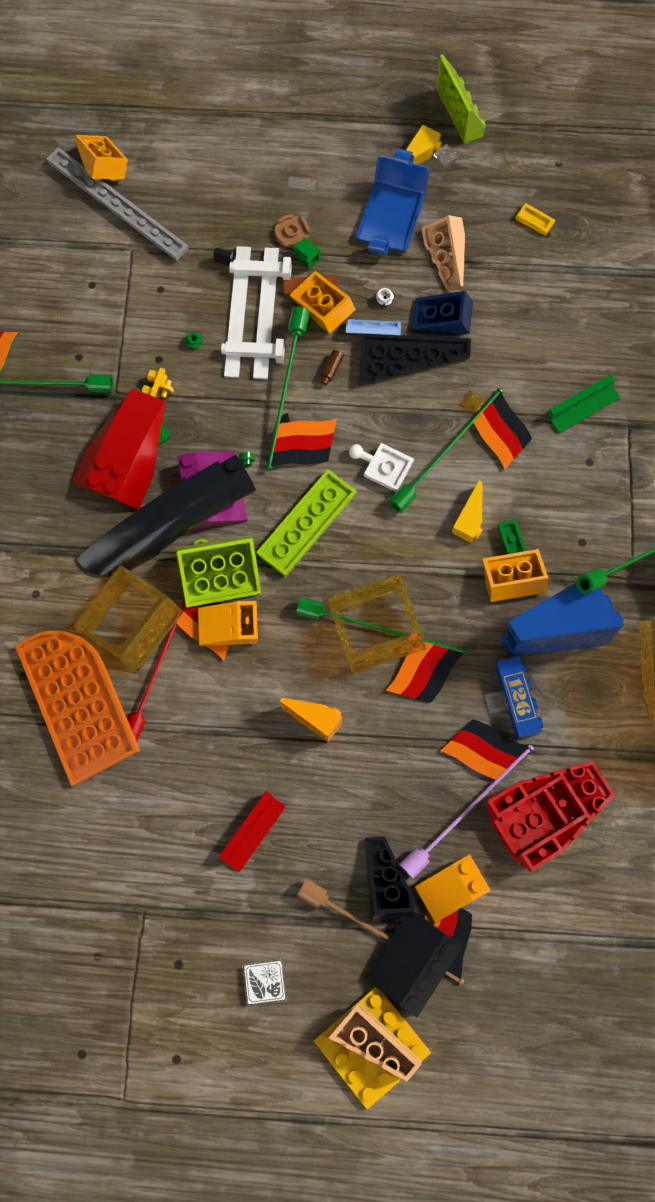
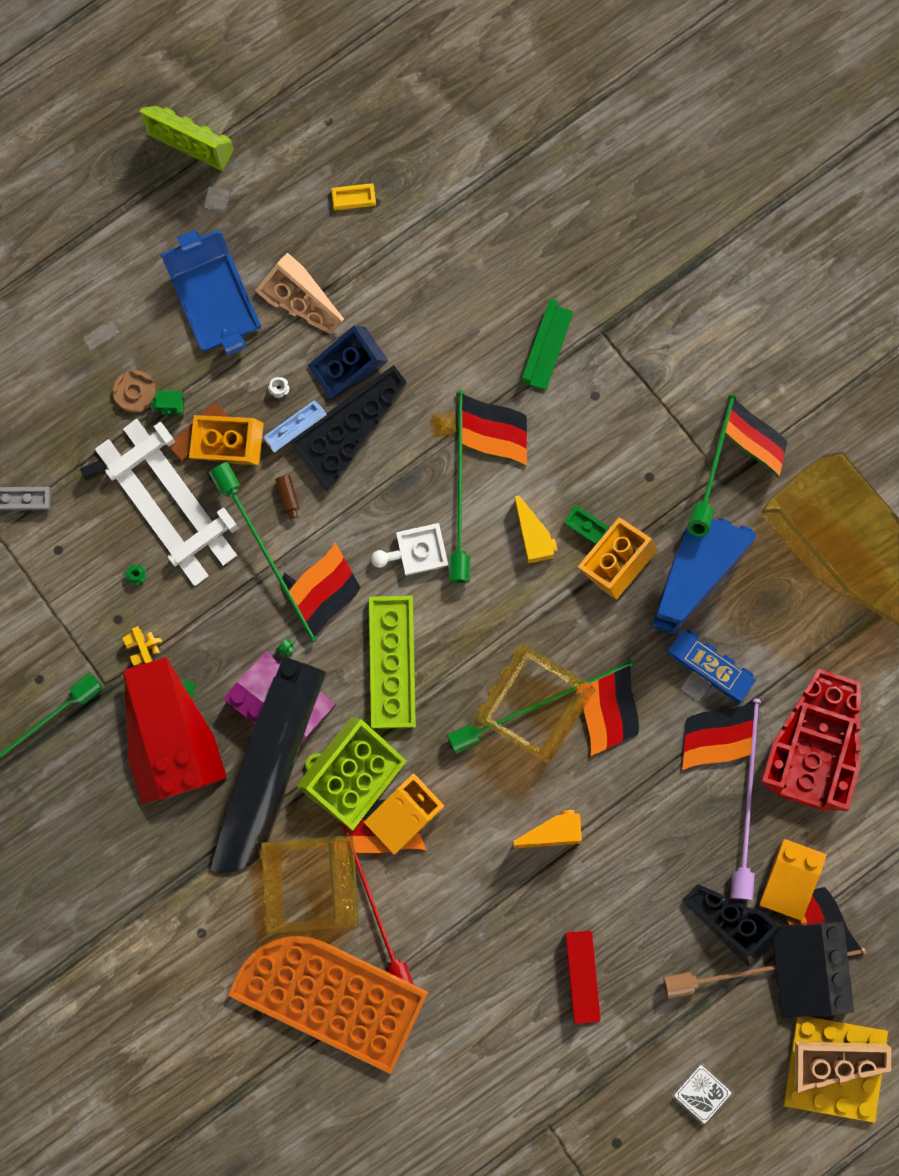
camera: 40 degrees left, 5 degrees up
yellow slope [406,125,442,165] -> none

